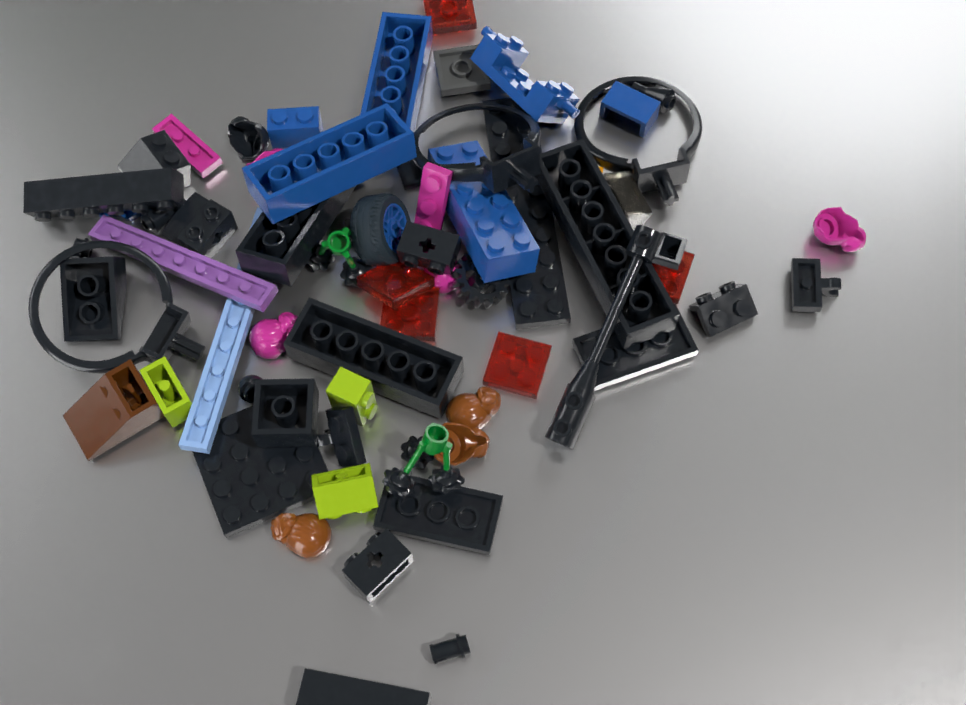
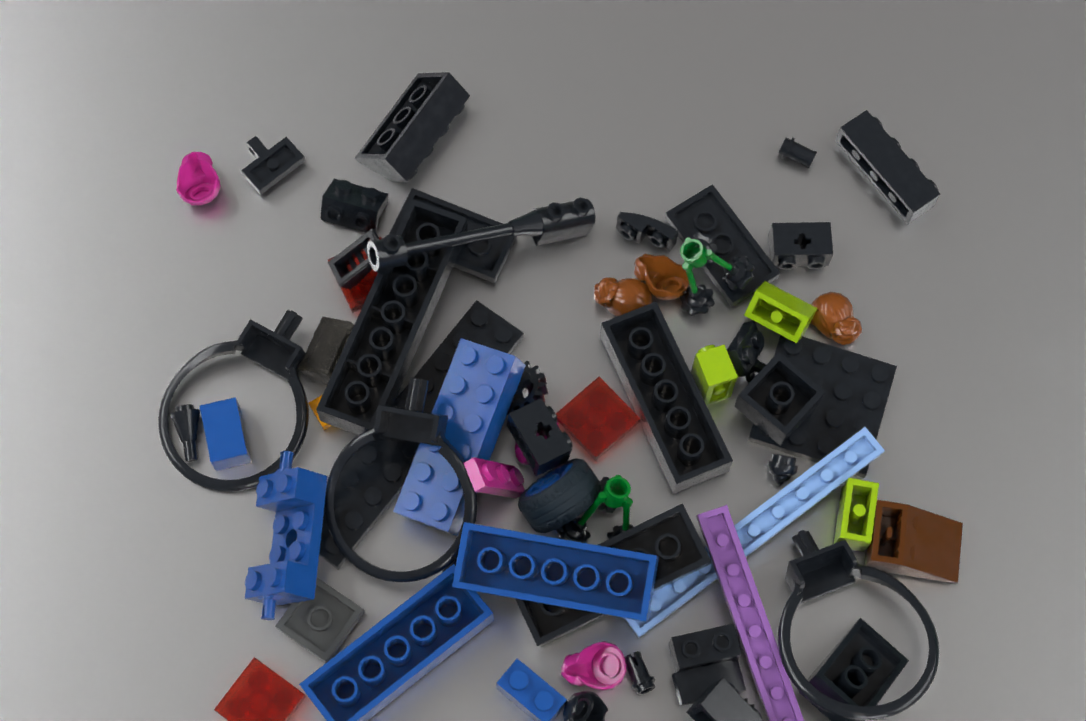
camera: 140 degrees left, 5 degrees up
dark pink hair [249,312,298,359] -> none
clear red plate [357,261,435,309] -> none
clear red plate [482,332,552,399] -> none
none -> black slope [355,72,470,182]
none -> black slope [616,212,679,252]
none -> black pin [624,651,655,695]

